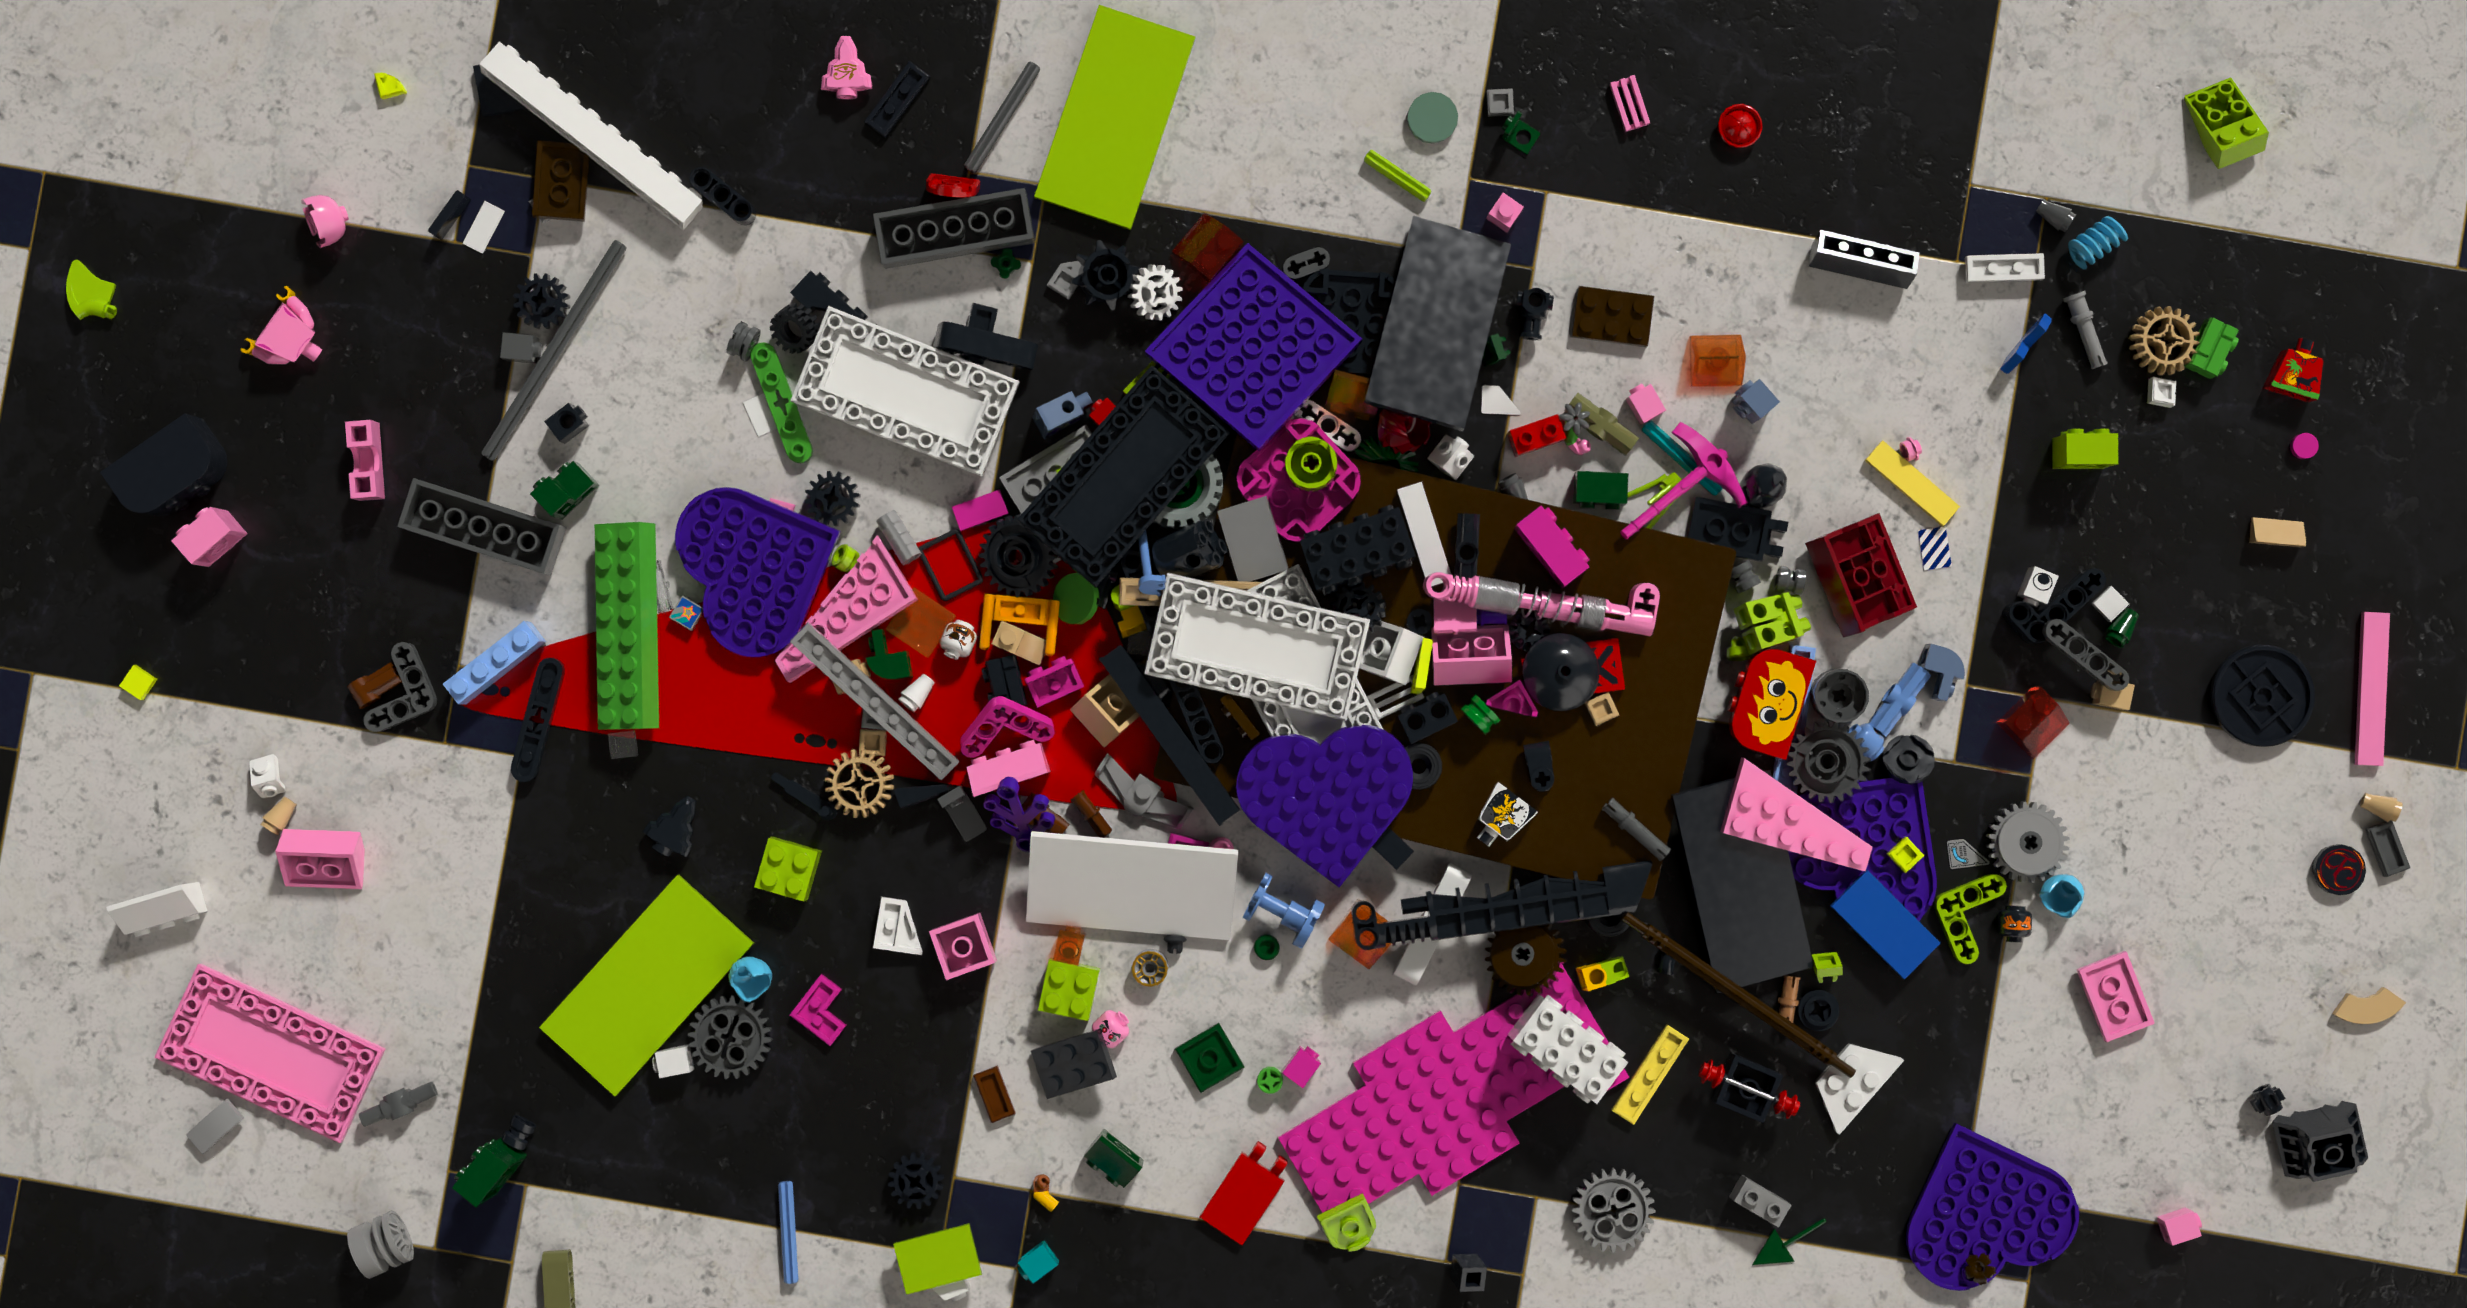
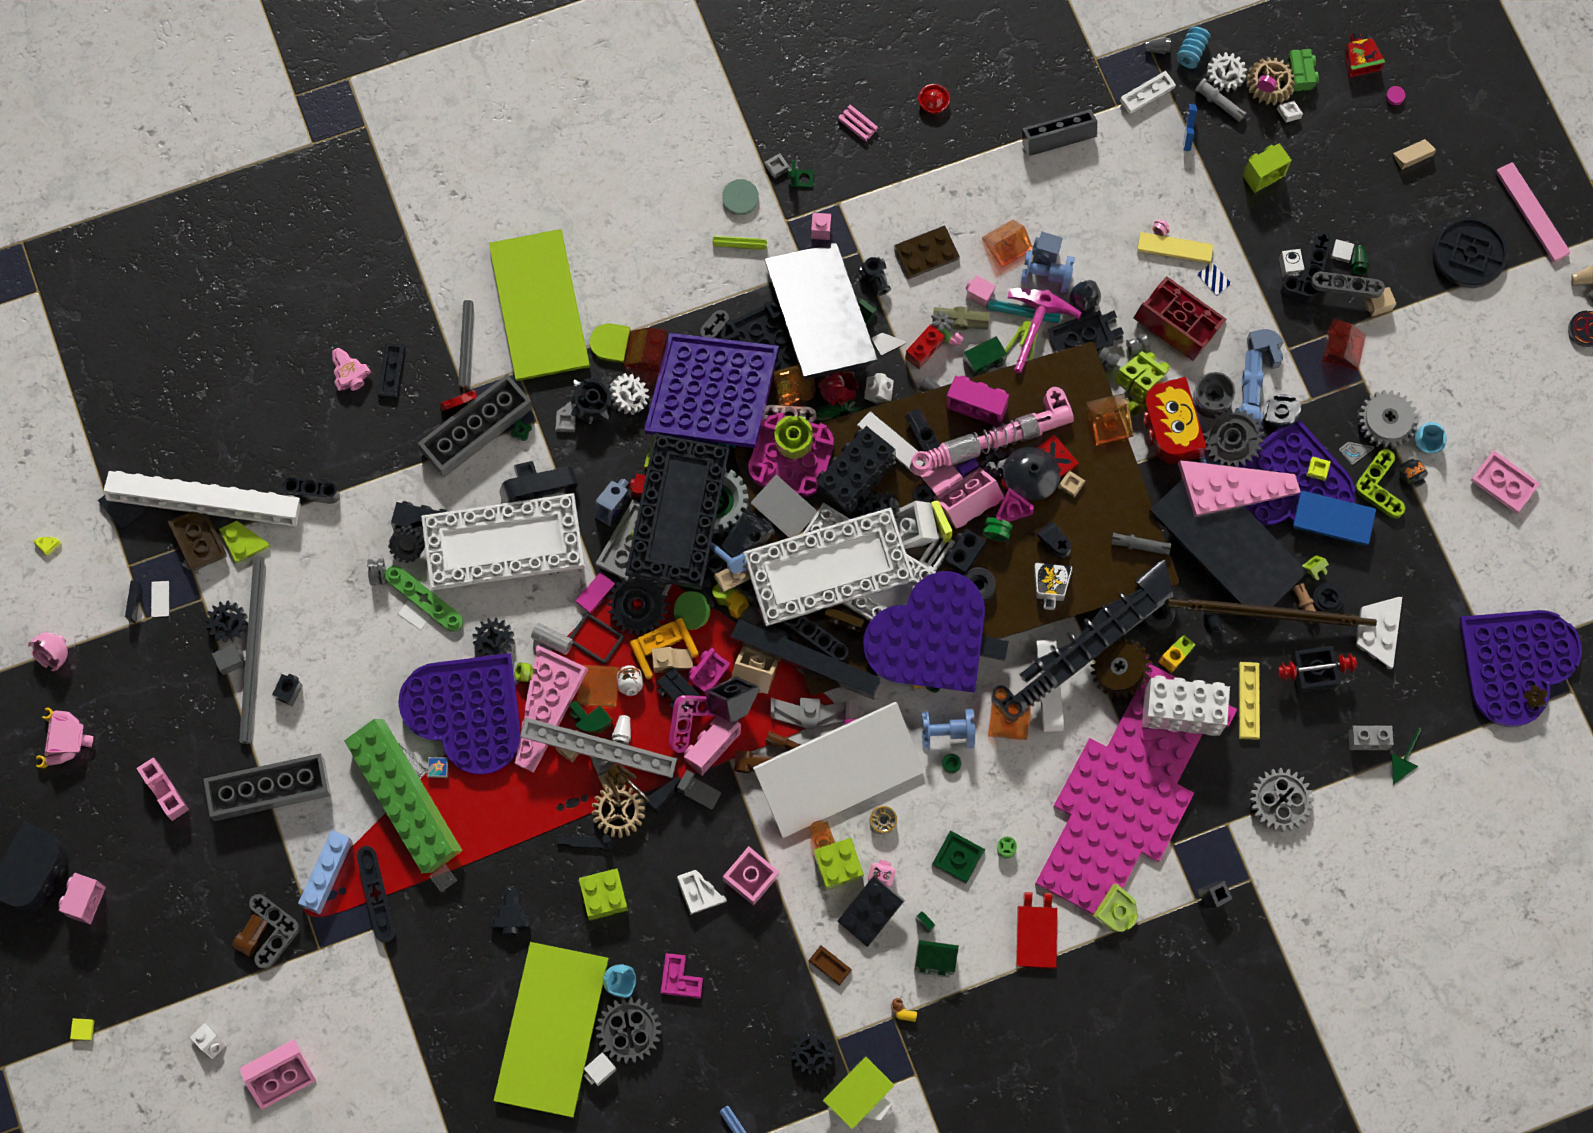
camera: 30 degrees left, 15 degrees down
tan cone [260,796,297,836] -> none
dark green brick [530,461,599,520] -> none
dark purple plant [983,777,1055,852] -> none
teal brick [1017,1240,1059,1283] -> none
black piece [1164,935,1187,954] -> none
dark pink brick [1282,1046,1321,1088] -> none
none -> lime wing [219,521,270,564]
none -> lime tile [590,323,631,363]
none -> dark brown plant [607,764,649,804]
none -> black slope [705,676,759,722]
none -> dark green tile [916,911,935,933]
none -> medium blue piece [1021,249,1075,294]
none -> clear orange slope [1086,394,1133,445]
none -> white gear [1206,52,1247,92]
none -> dark pink tile [1257,76,1277,93]

